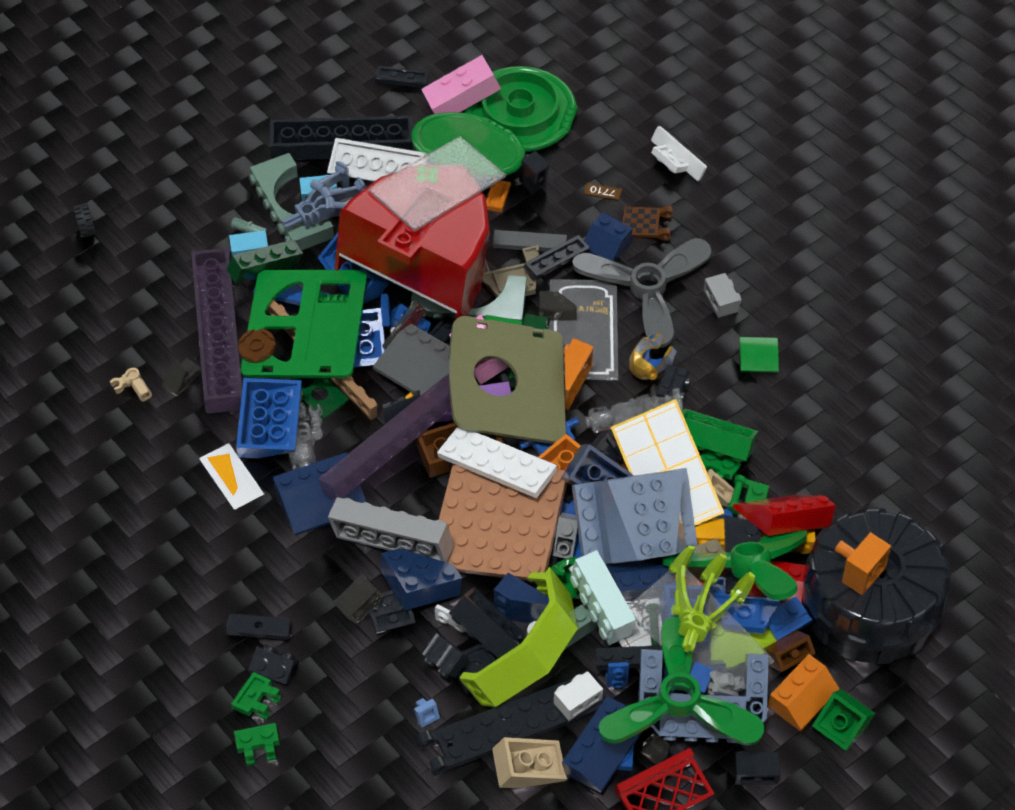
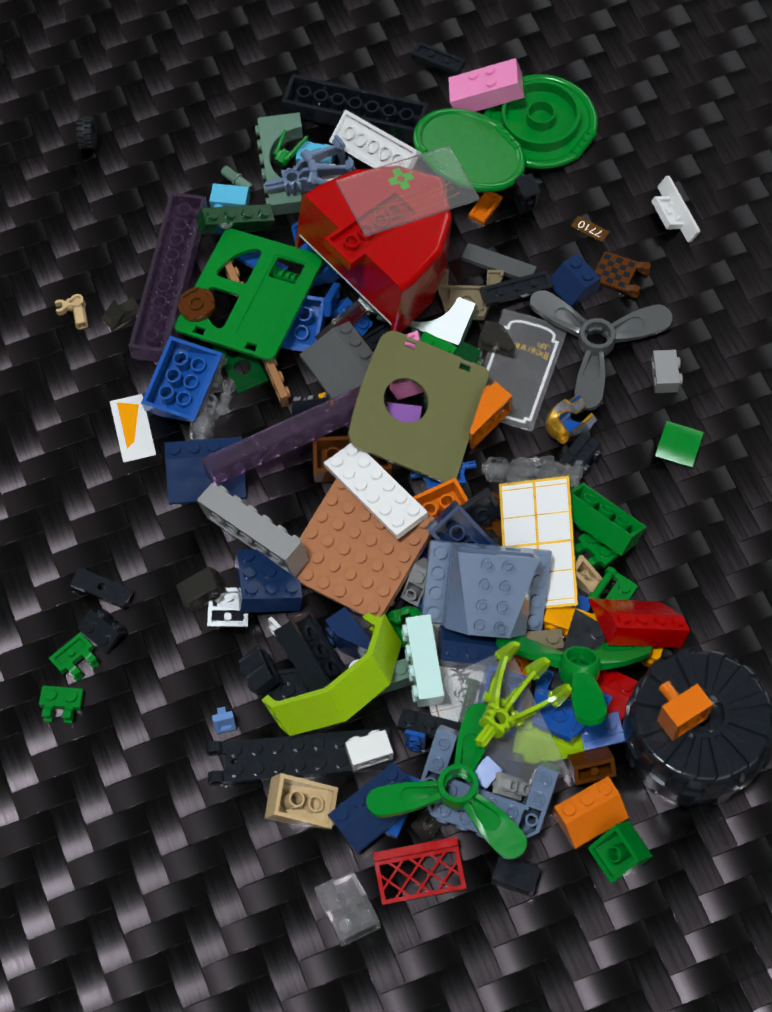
camera: 20 degrees right, 10 degrees up
none -> green plant [273,129,308,168]

